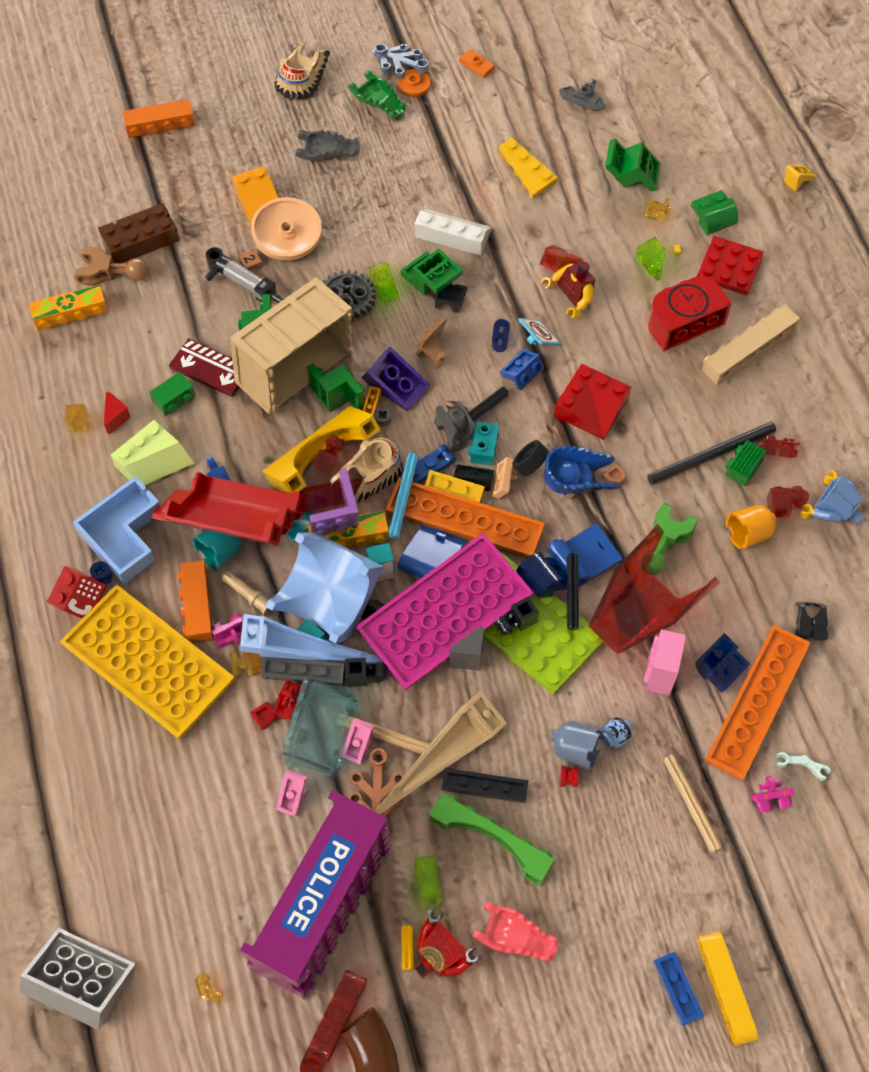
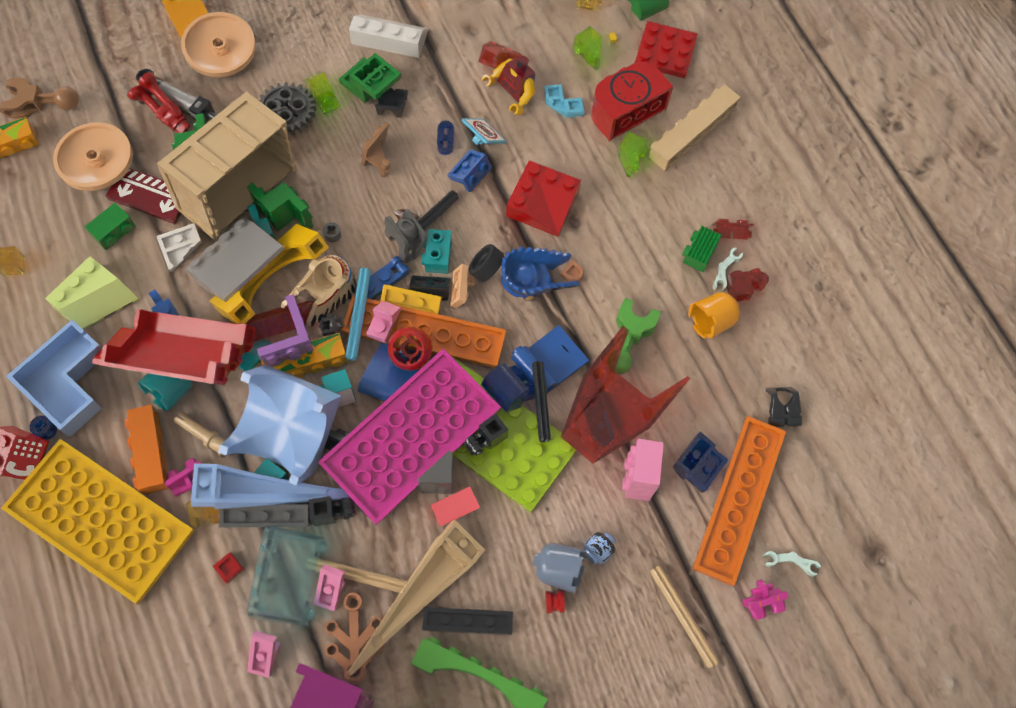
camera: 10 degrees left, 5 degrees up
reddish brown piece [98,203,180,263] -> none
red slope [104,392,131,434] -> none
nougat tile [238,249,262,270] -> none
red hips [271,680,306,721] -> none
clear red brick [312,434,344,476] -> none
dark purple slope [361,347,431,411] -> none
light orange piece [362,386,381,418] -> none
black piece [647,421,776,485] -> none
medium blue torso [800,470,863,523] -> none
none -> light nougat dish [53,122,133,191]
none -> red piece [127,72,190,133]
none -> white wing [156,223,202,272]
none -> light grey slope [185,218,285,302]
none -> teal slope [247,204,275,239]
none -> dark grey gear [319,313,345,336]
none -> bright pink slope [366,301,401,343]
none -> red wheel [388,326,433,371]
none -> coral hinge [430,487,480,526]
none -> medium azure tile [544,84,585,118]
none -> clear neon green slope [618,131,648,178]
none -> light aqua piece [713,248,743,292]

